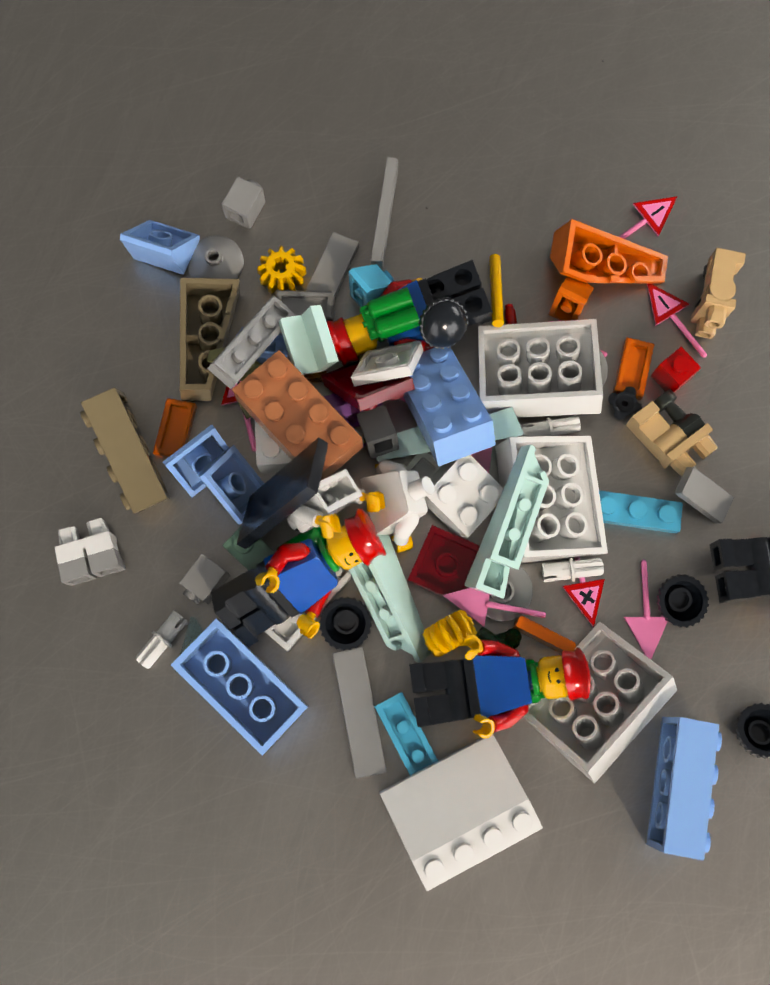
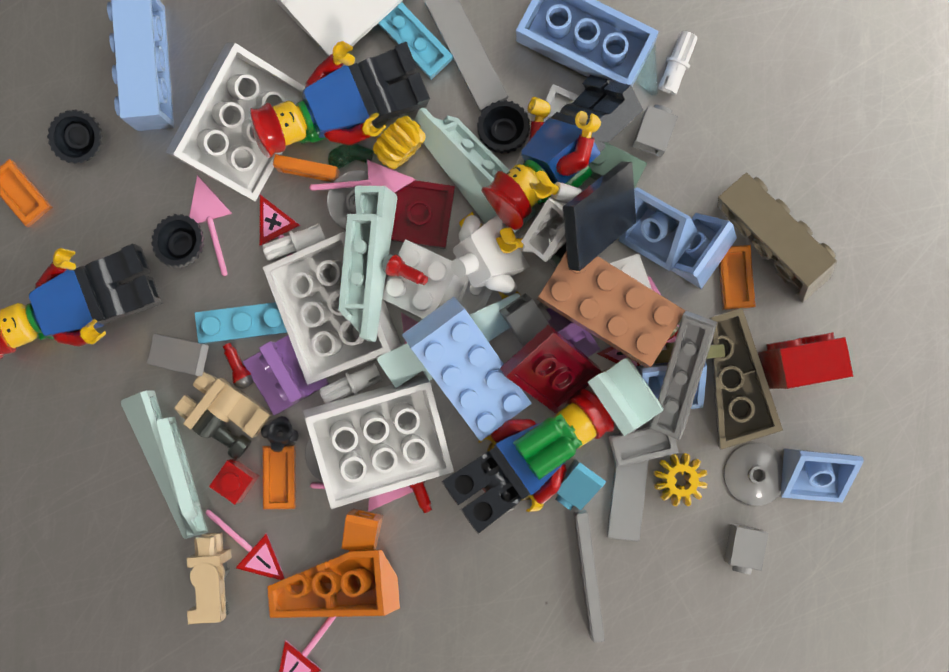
camera: 170 degrees right, 10 degrees up
hips [55,518,126,586] -> none
white tile [351,341,424,386] -> none
black hat [419,297,468,349] -> none
yellow bar [489,254,504,327] -> none
none -> light aqua wedge [121,390,208,539]
none -> red piece [222,343,253,389]
none -> medium lavender bracket [243,335,329,416]
none -> red piece [382,254,428,285]
none -> red brick [758,332,854,389]

